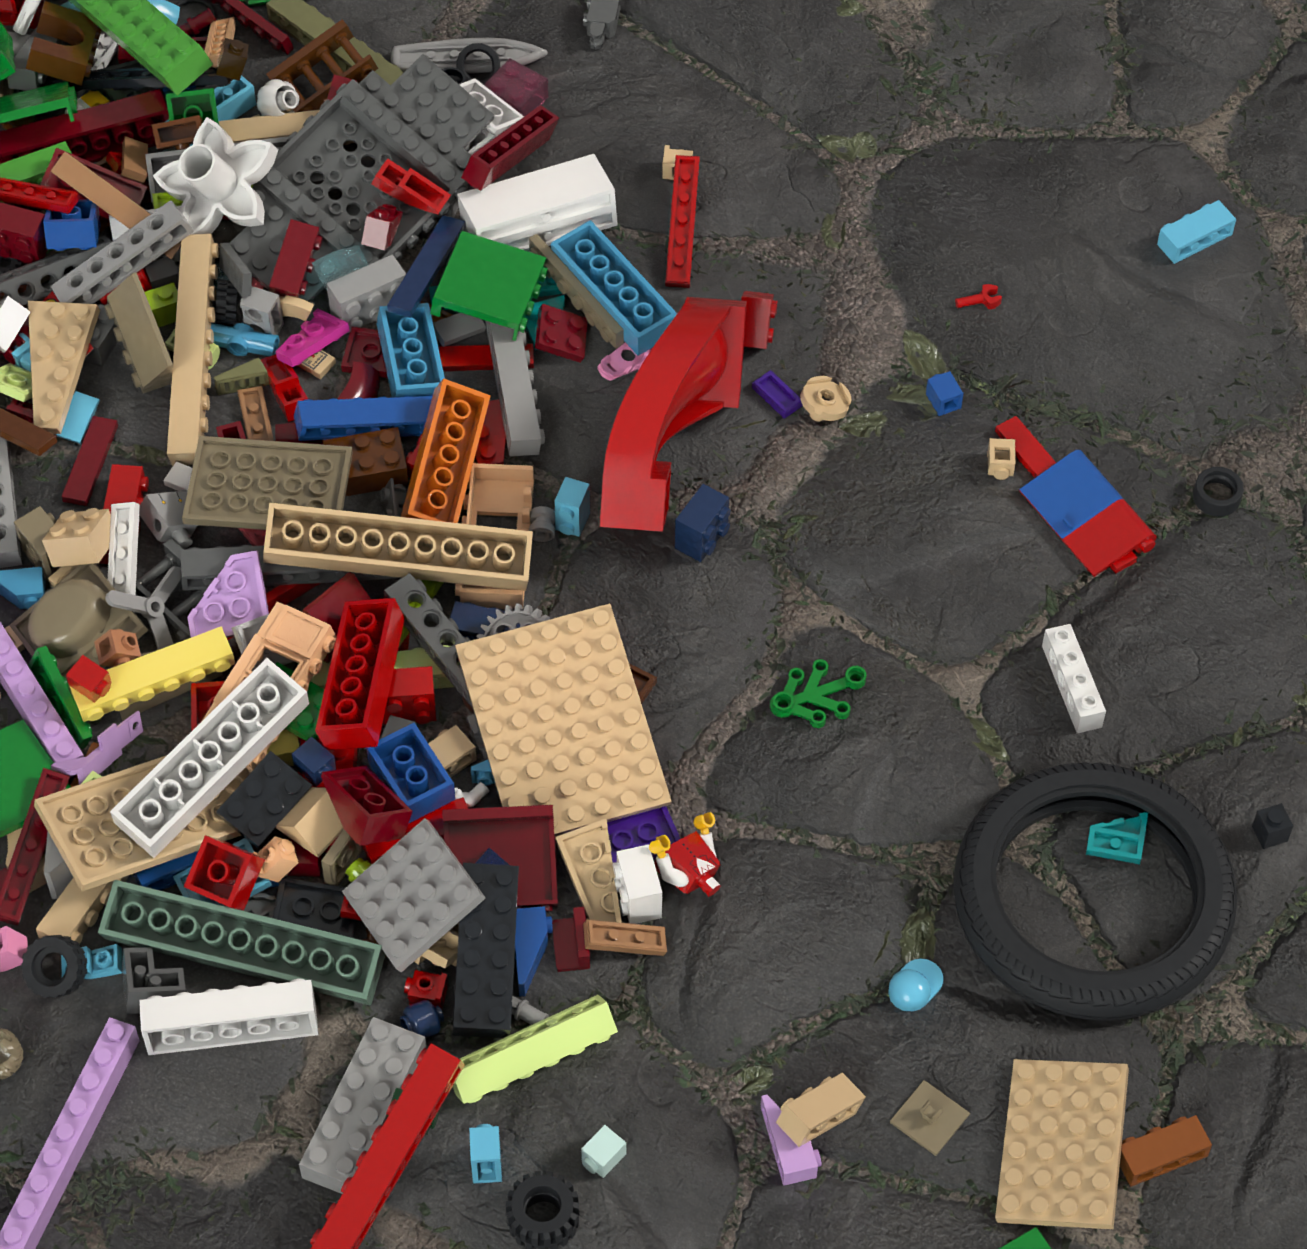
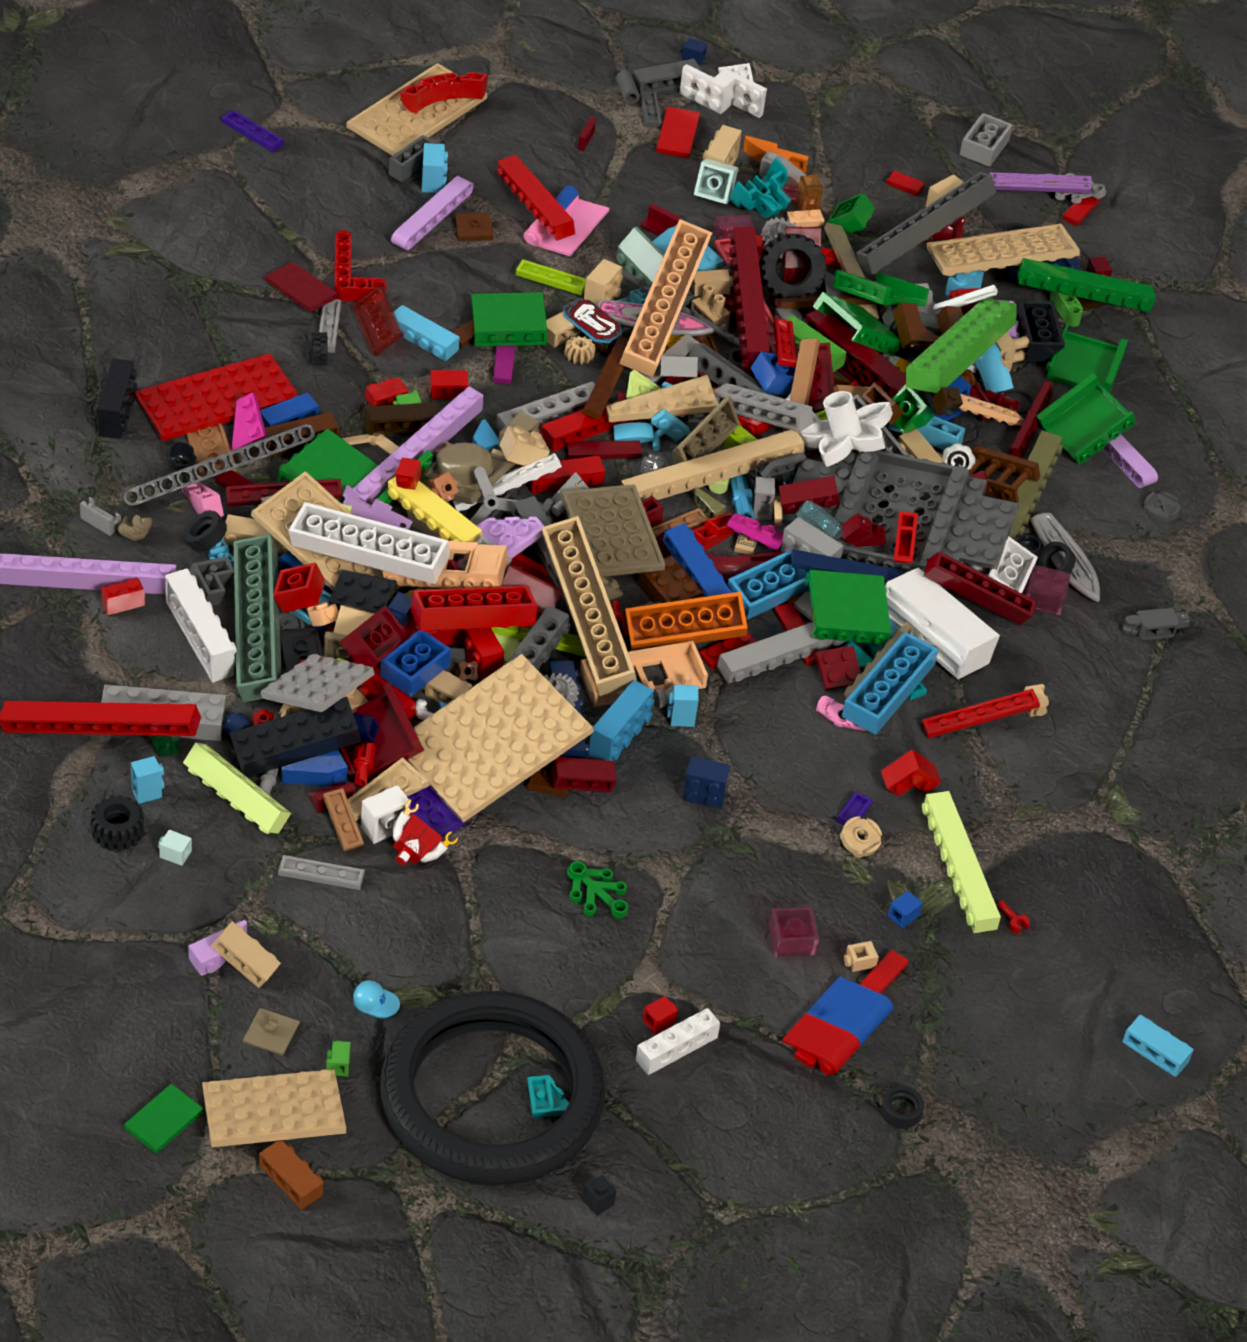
camera: 65 degrees right, 10 degrees down
red piece [600,297,747,532] -> none
none -> brick [101,578,145,615]
none -> light grey tile [278,855,365,890]
none -> bright green brick [327,1040,350,1076]
none -> red arm [353,743,376,786]
none -> reddish brown brick [455,661,479,682]
none -> red brick [541,405,615,452]
none -> dark red brick [550,757,617,792]
none -> dark azure brick [589,680,655,761]
none -> dark grey head [639,454,665,474]
none -> red brick [642,996,678,1034]
none -> medium azure plate [651,409,690,451]
none -> clear pink brick [768,906,819,957]
none -> yellowish green brick [922,791,1001,933]

